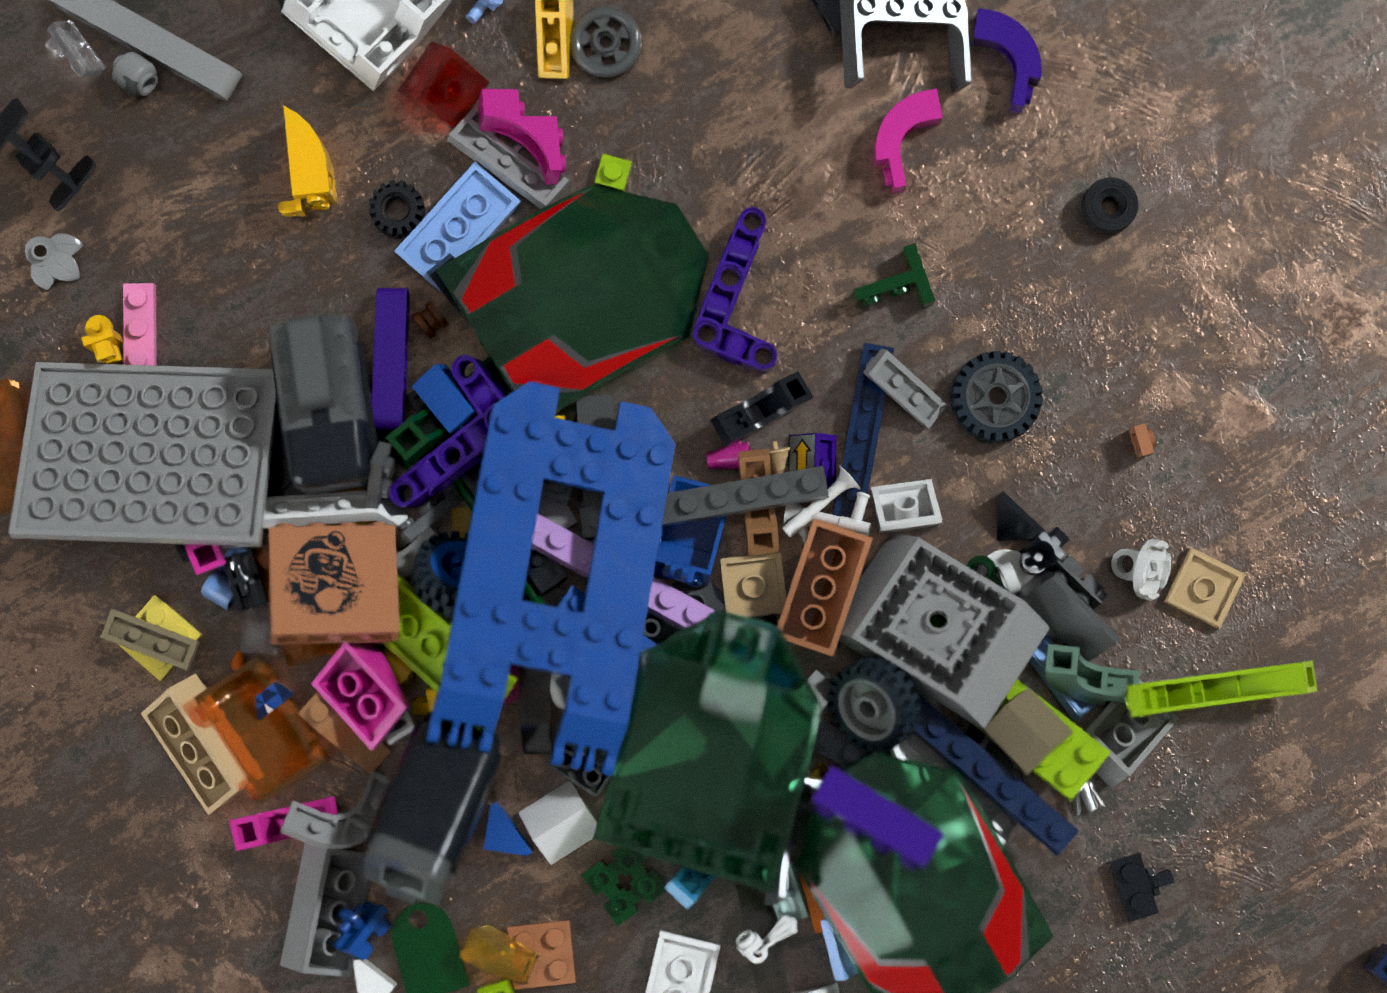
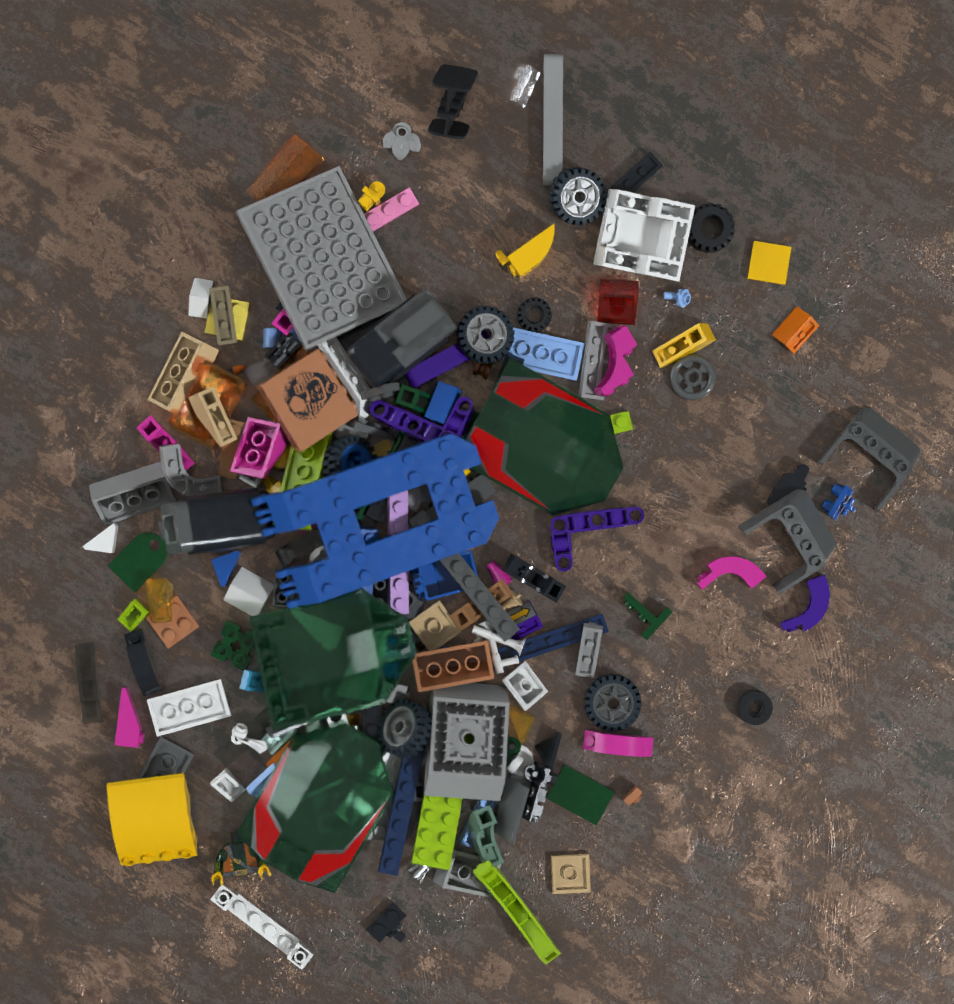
camera: 70 degrees right, 5 degrees up
light grey head [112,51,158,97] -> none
dark blue sticker [256,681,294,720] -> none
blue hips [333,901,391,960] -> none
dark purple brick [812,766,945,872] -> none
dark tan slope [983,687,1073,775] -> none
white tile [1111,538,1172,601] -> none
none -> white slope [188,278,214,319]
none -> tan slope [188,386,237,447]
none -> wheel [456,305,515,364]
none -> clear yellow slope [509,705,535,744]
none -> dark green tile [546,764,615,826]
none -> wheel [548,167,607,225]
none -> dark pink arch [583,730,654,757]

